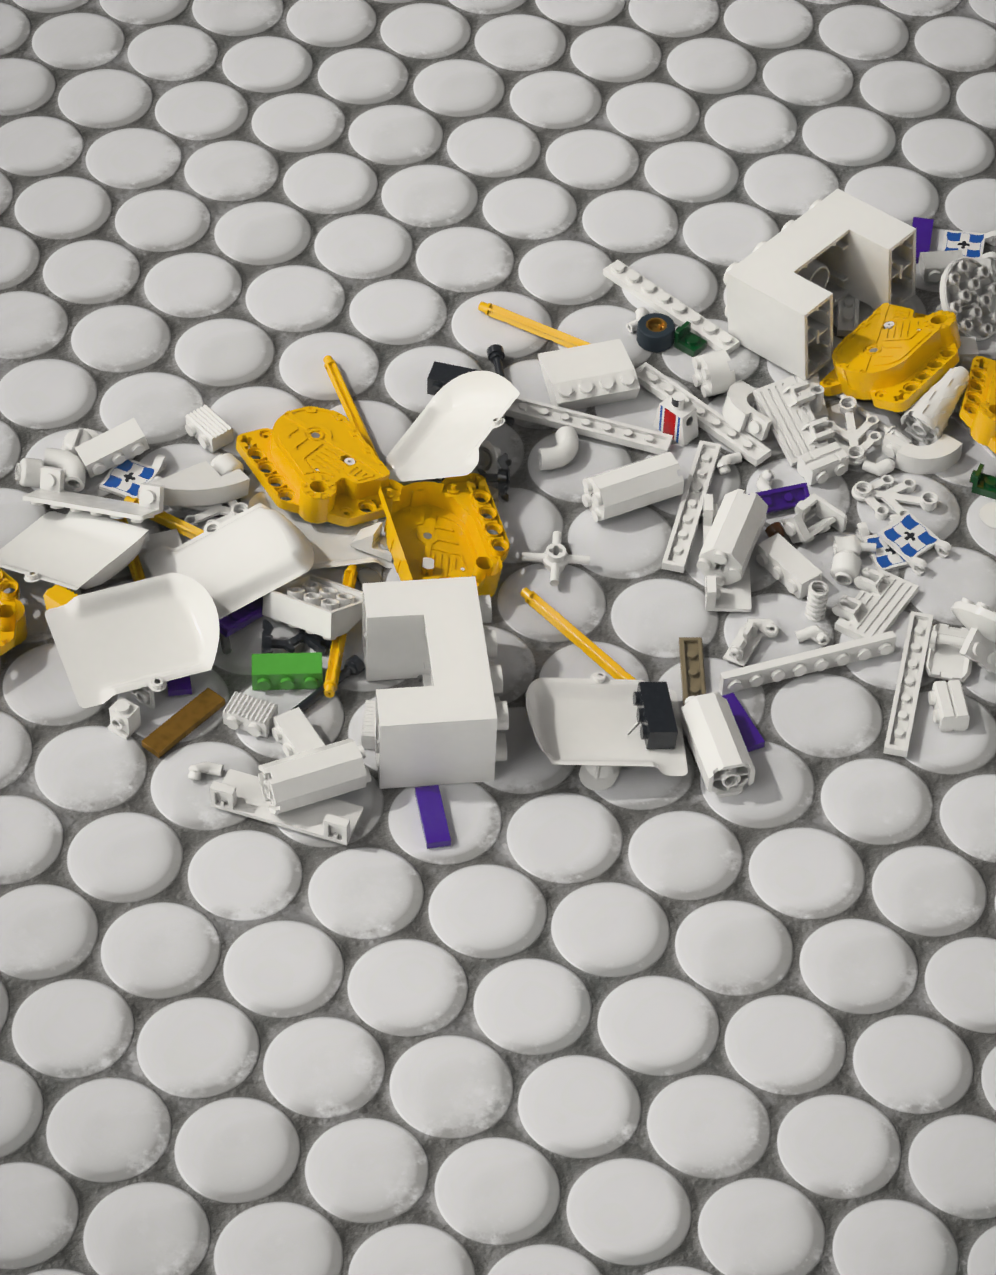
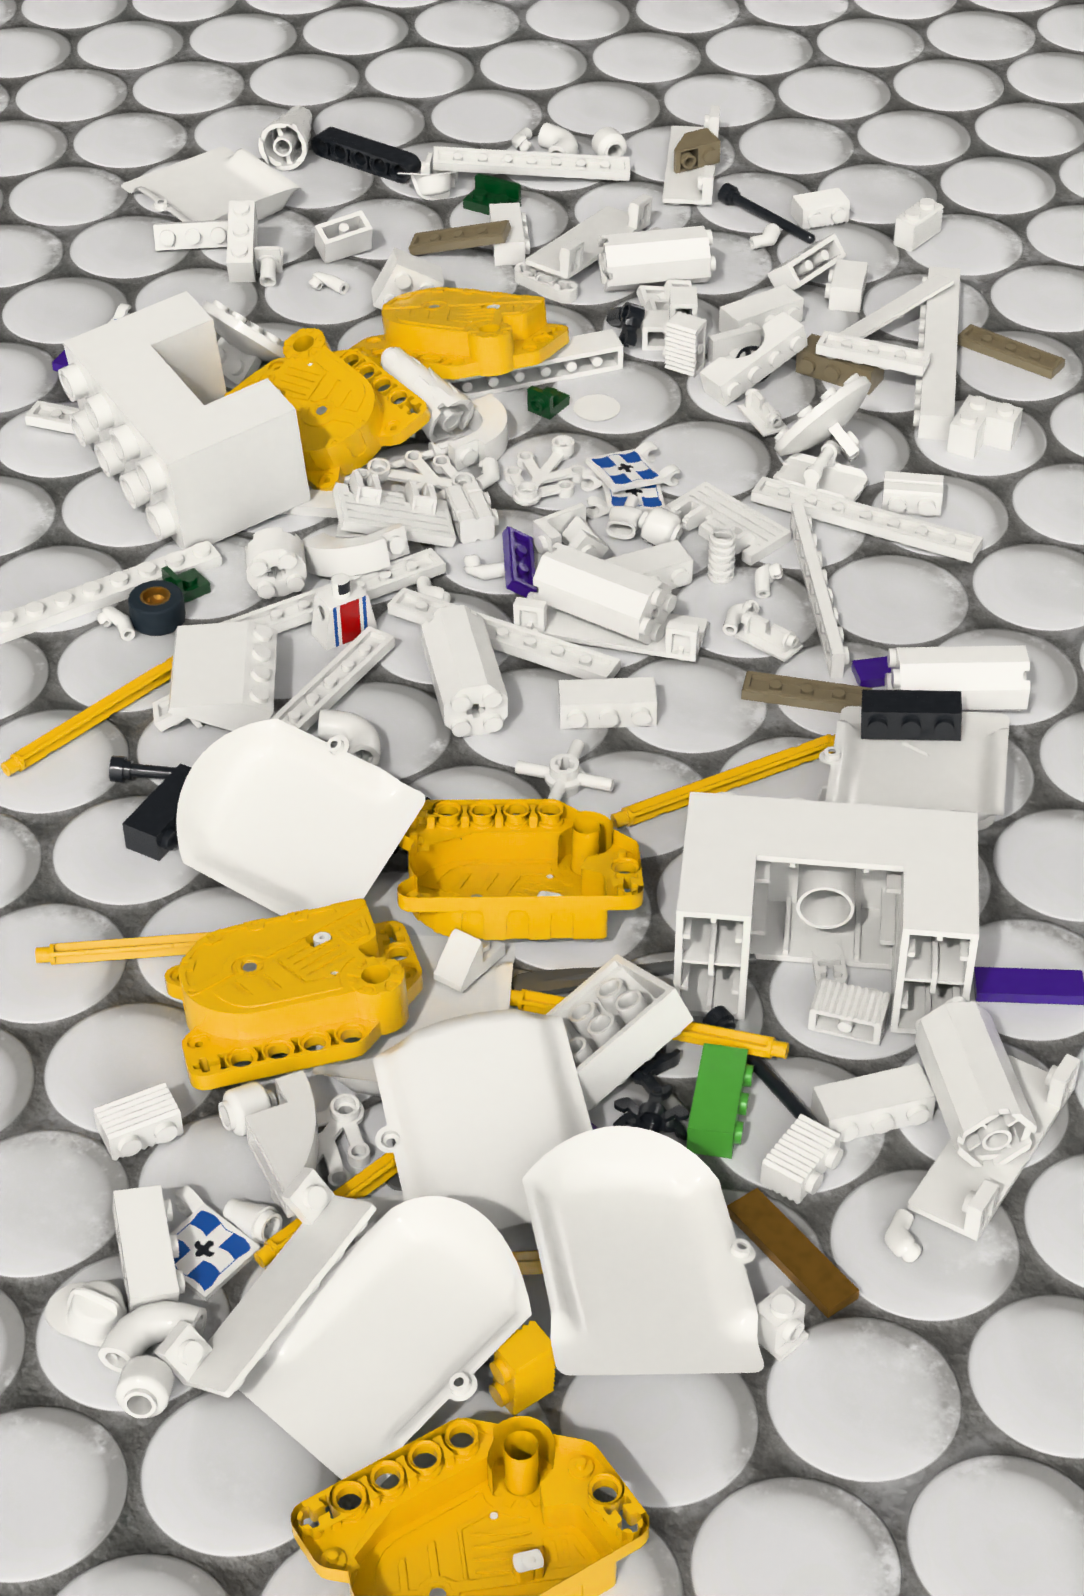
camera: 75 degrees left, 5 degrees down
none -> white brick [558,677,657,730]

